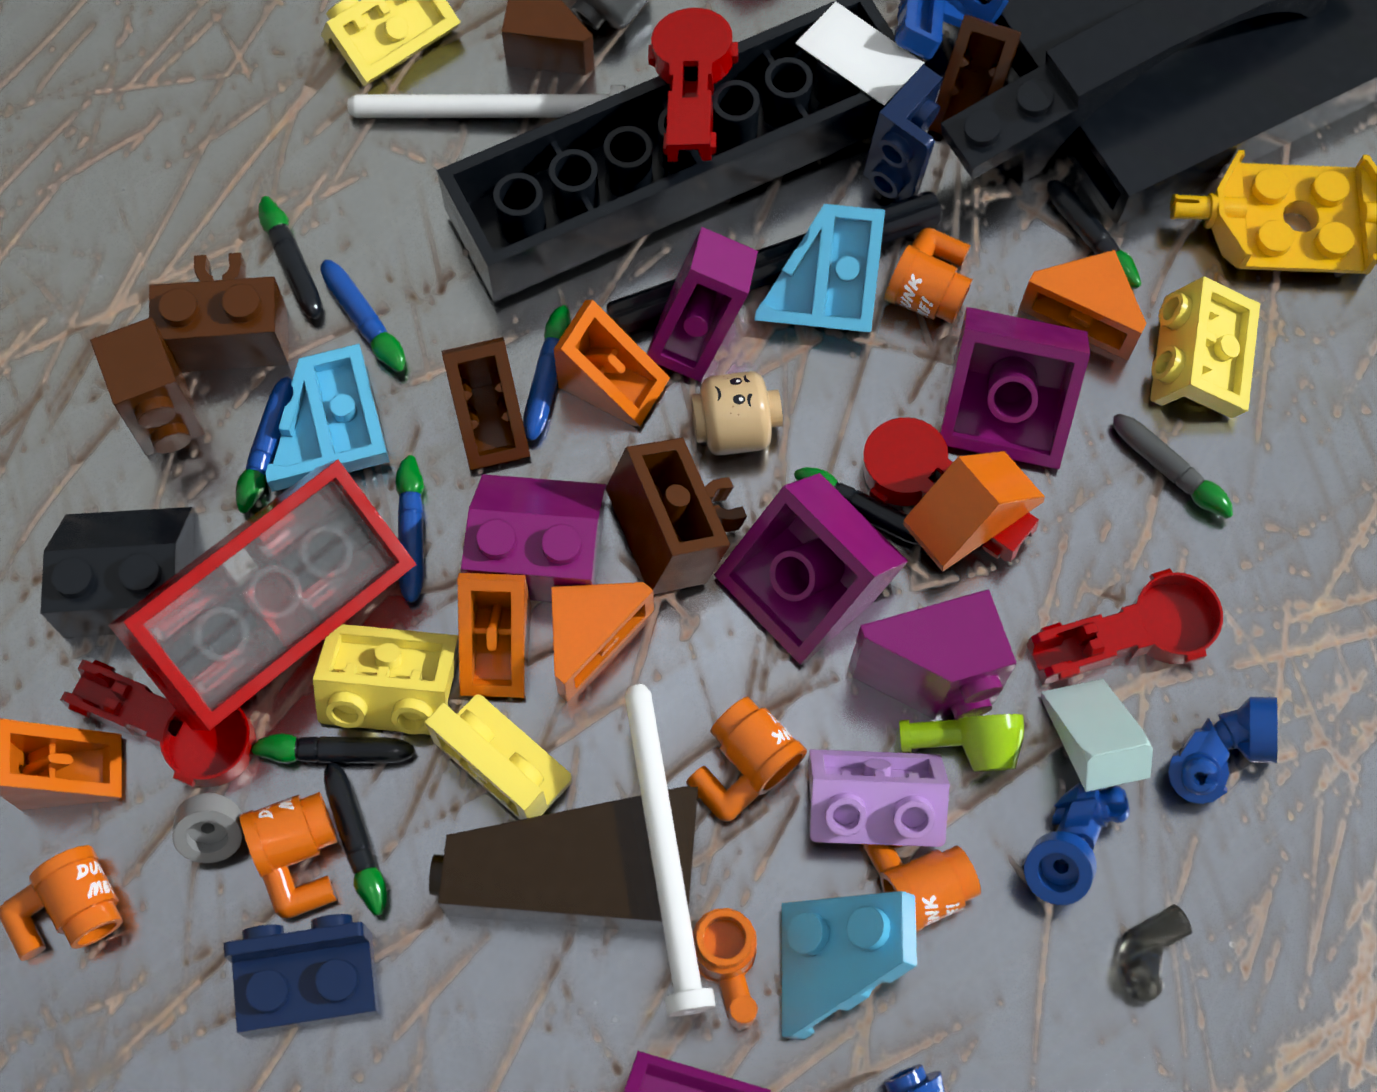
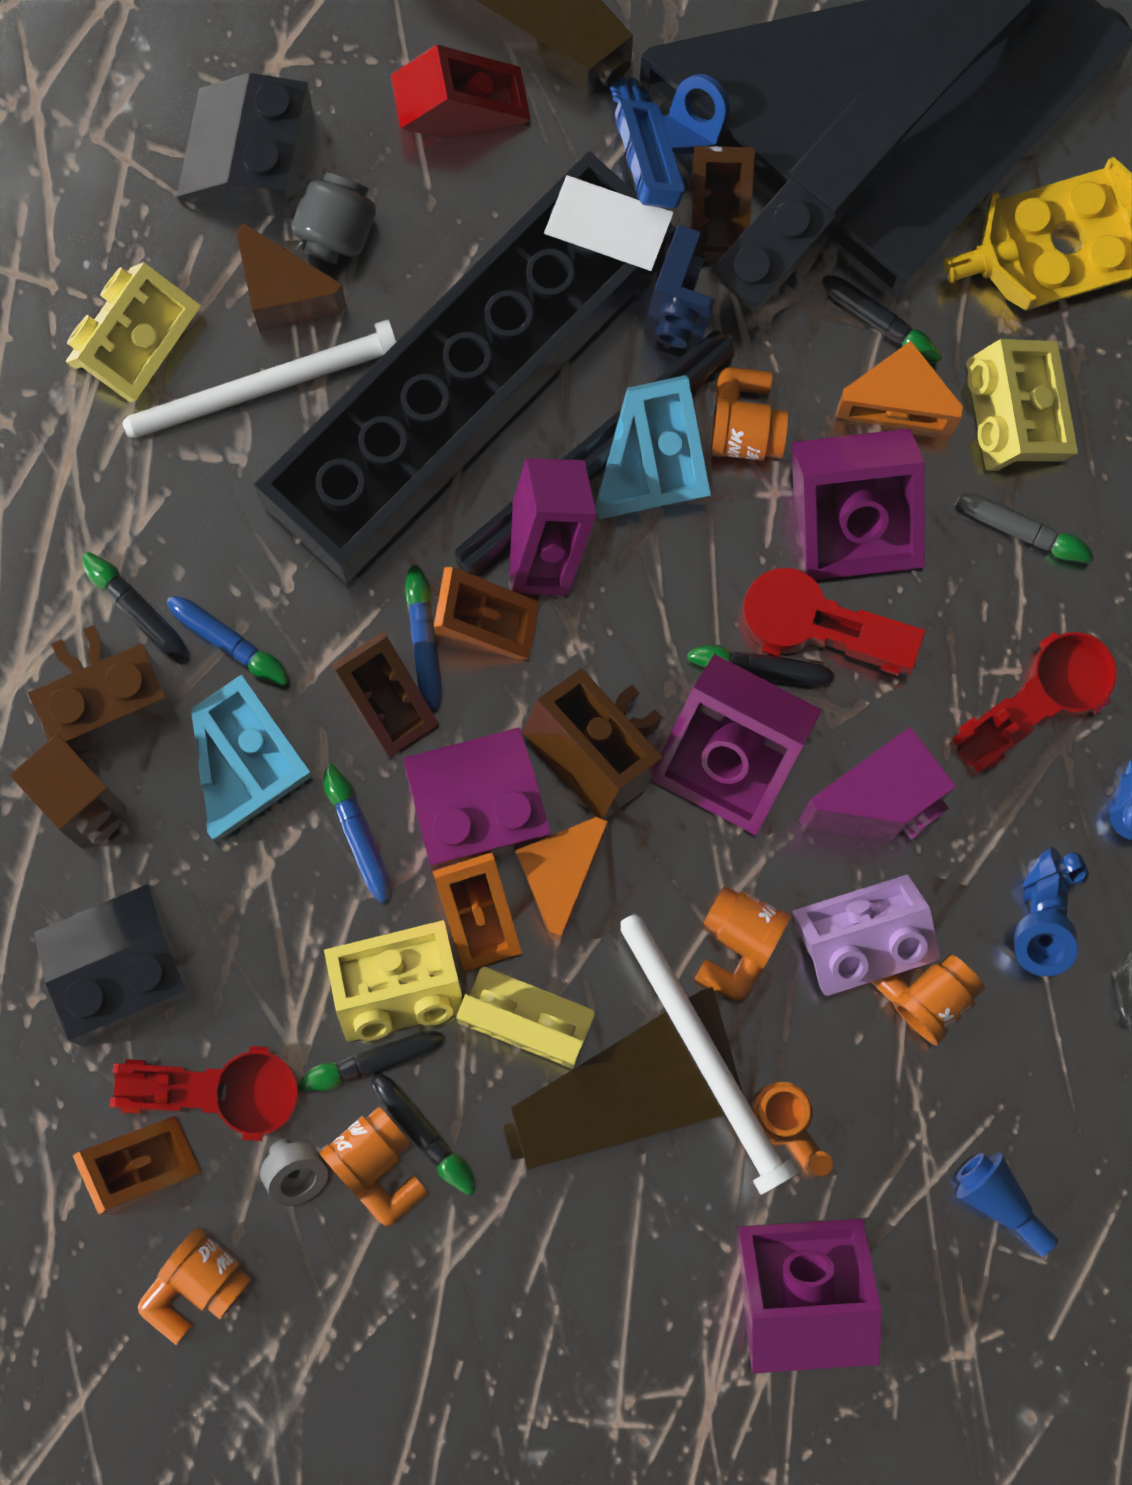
camera: 20 degrees left, 10 degrees up
clear brick [108,459,417,731] -> none
dark blue bracket [223,914,380,1036] -> none
blue piece [236,377,293,514] -> none
red piece [648,8,738,162] -> none
tan head [691,371,783,456] -> none
medium azure wing [782,891,917,1040] -> none
lime bar [899,714,1024,772] -> none
orange slope [903,451,1045,572] -> none
light aqua slope [1041,679,1153,792] -> none

